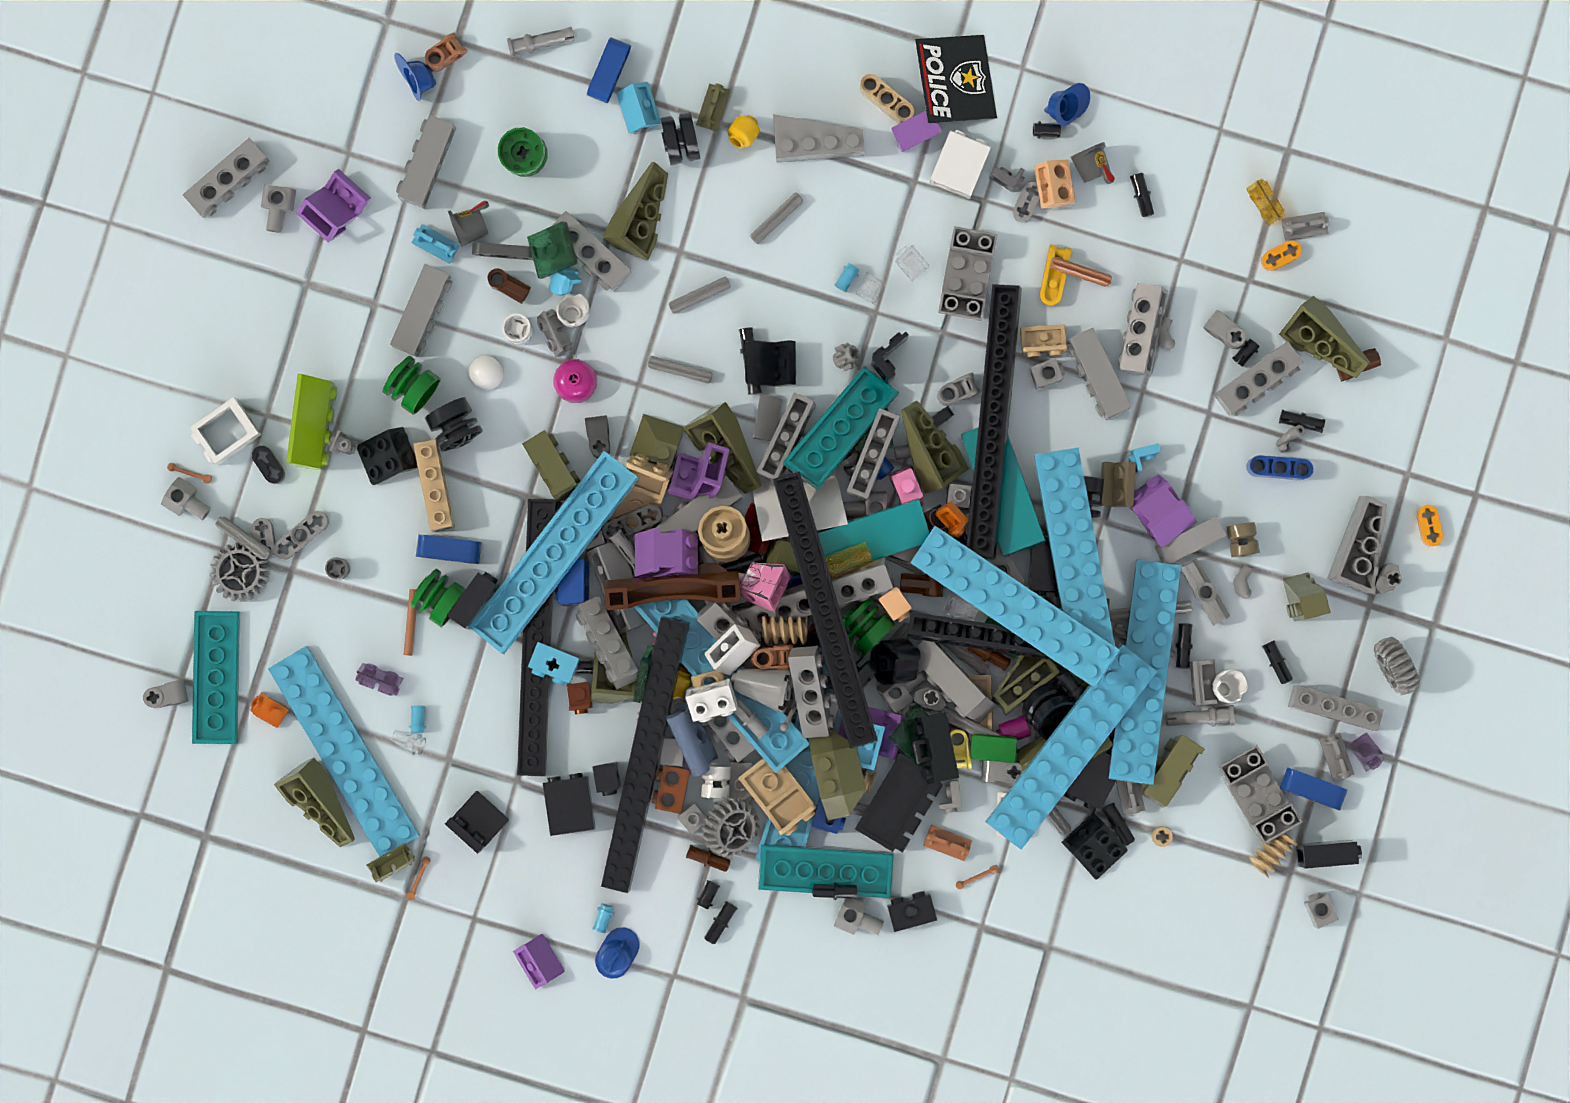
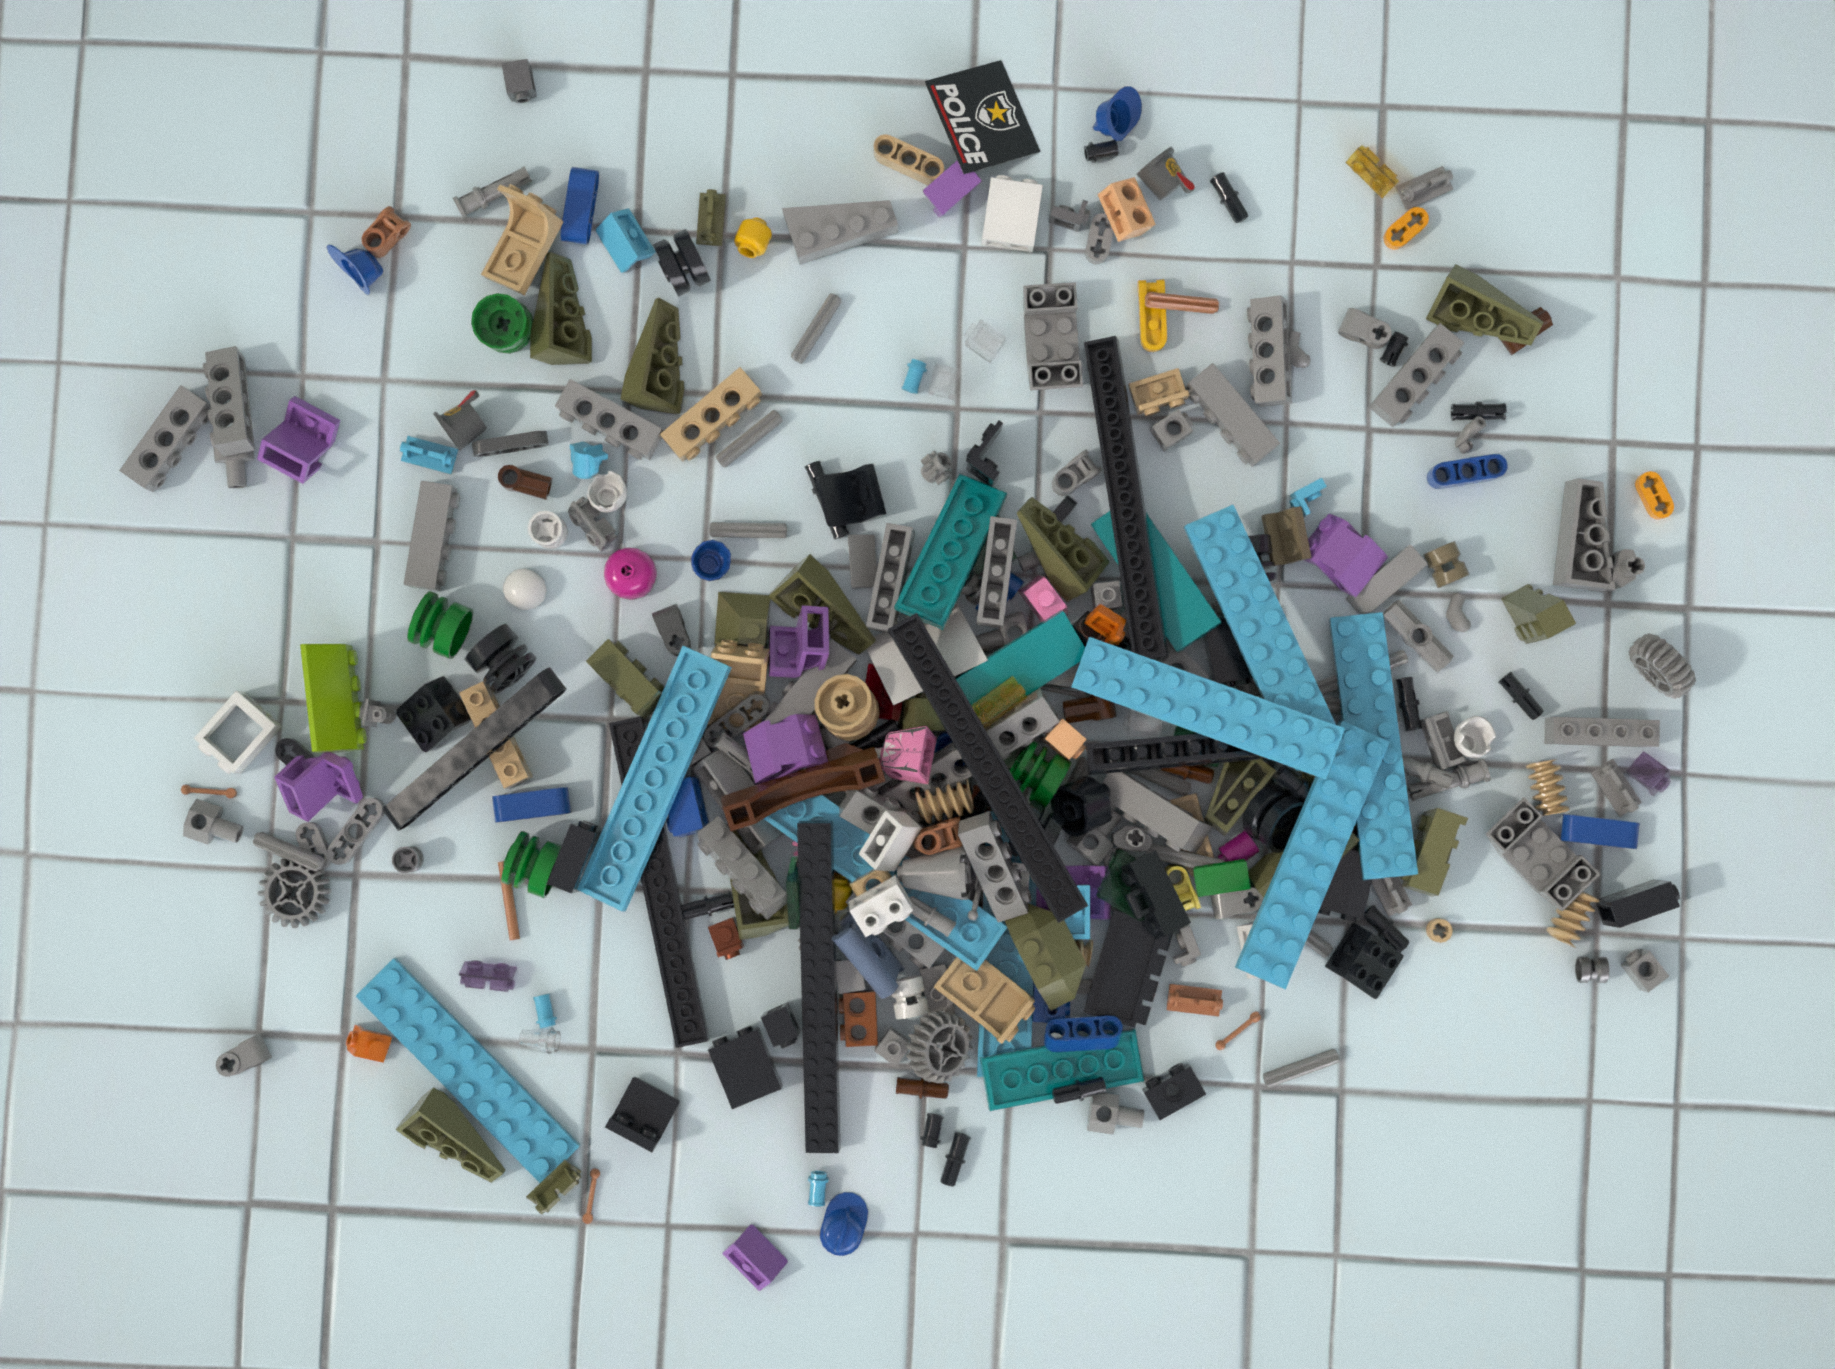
camera: 20 degrees left, 0 degrees up
teal tile [192,611,240,744] -> none
light grey brick [396,115,456,209] -> none
clear green tile [527,221,578,279] -> none
medium azure brick [528,642,581,686] -> none
none -> light grey brick [203,346,255,457]
none -> medium lavender piece [274,752,363,822]
none -> black beam [382,667,567,831]
none -> tan bracket [481,184,563,296]
none -> olive wedge [530,252,592,365]
none -> tan brick [660,367,762,462]
none -> blue hair [691,540,731,581]
none -> blue beam [1043,1016,1123,1052]
none -> light grey axle [1263,1049,1340,1088]
none -> light grey pin [1402,756,1455,789]
none -> tan piece [1526,759,1570,816]
none -> flat silver wheel [1575,956,1609,983]

